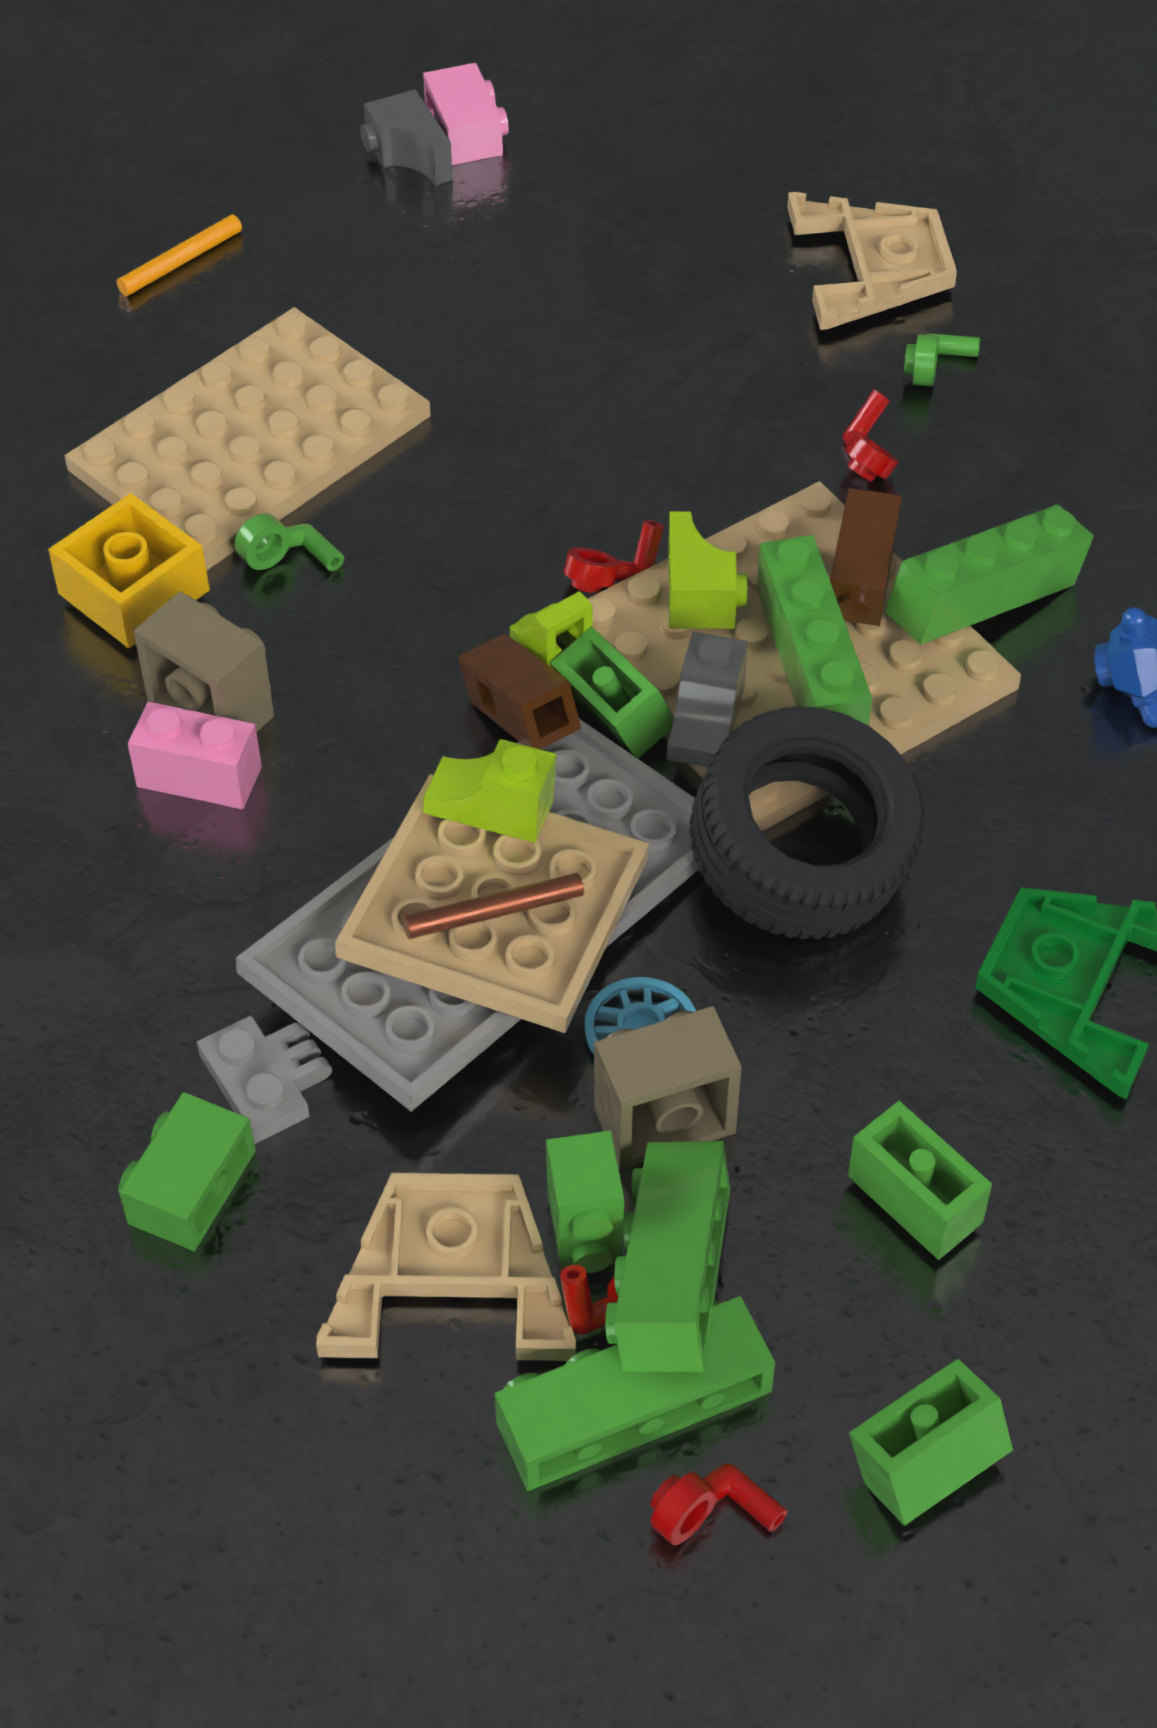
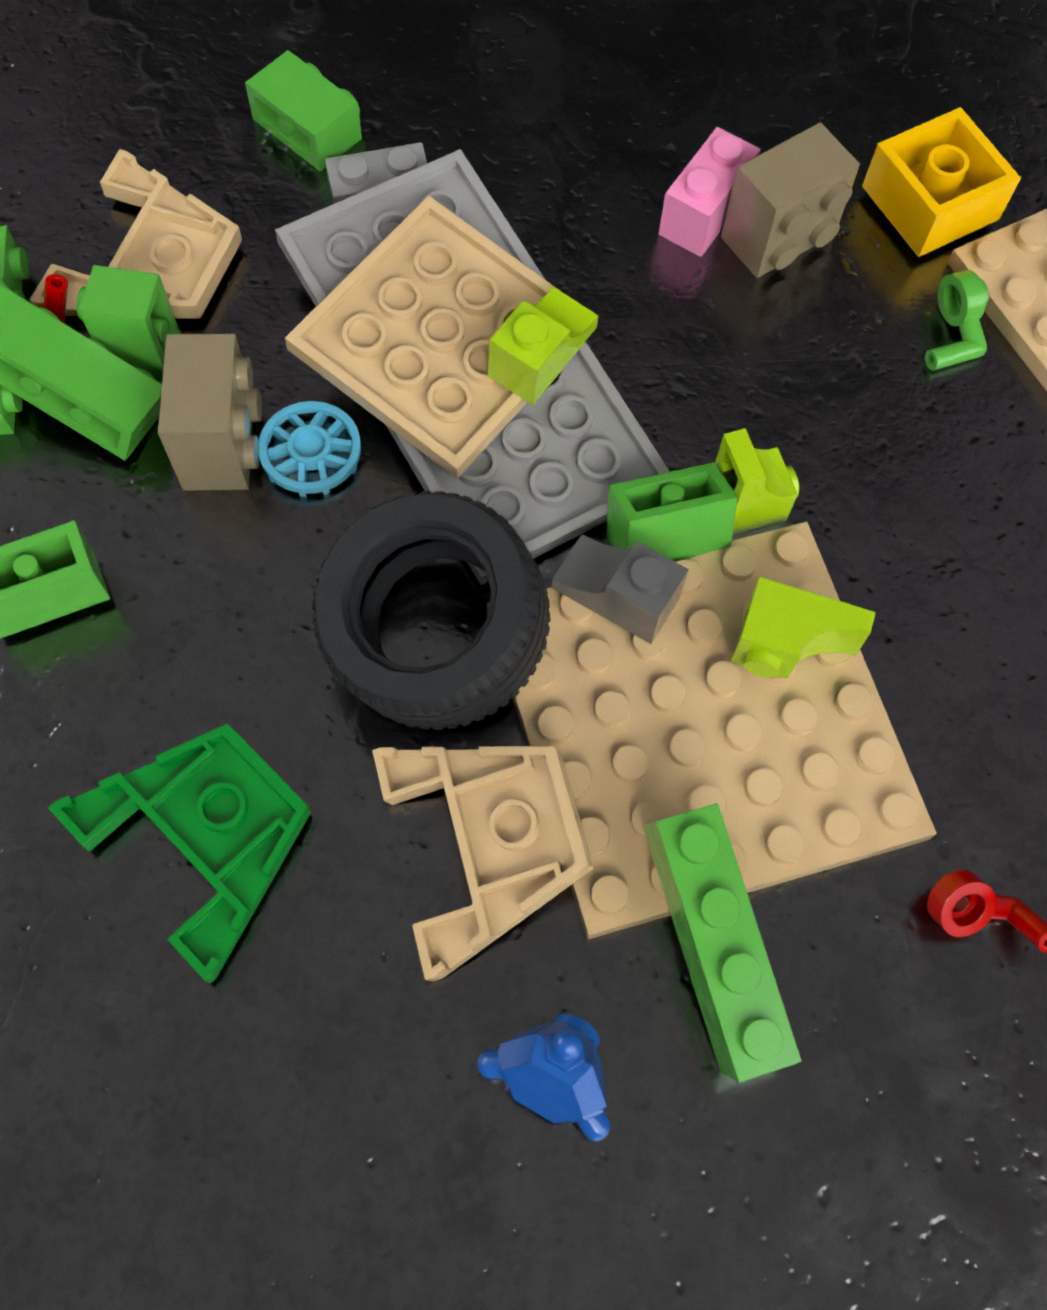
camera: 105 degrees right, 15 degrees up
copper bar [403,873,584,939] -> none
reddish brown brick [457,634,581,749] -> none
red plate [563,520,664,593] -> none
bright green brick [757,535,872,726] -> none
reddish brown brick [830,488,902,626] -> none
none -> tan wing [372,746,594,982]

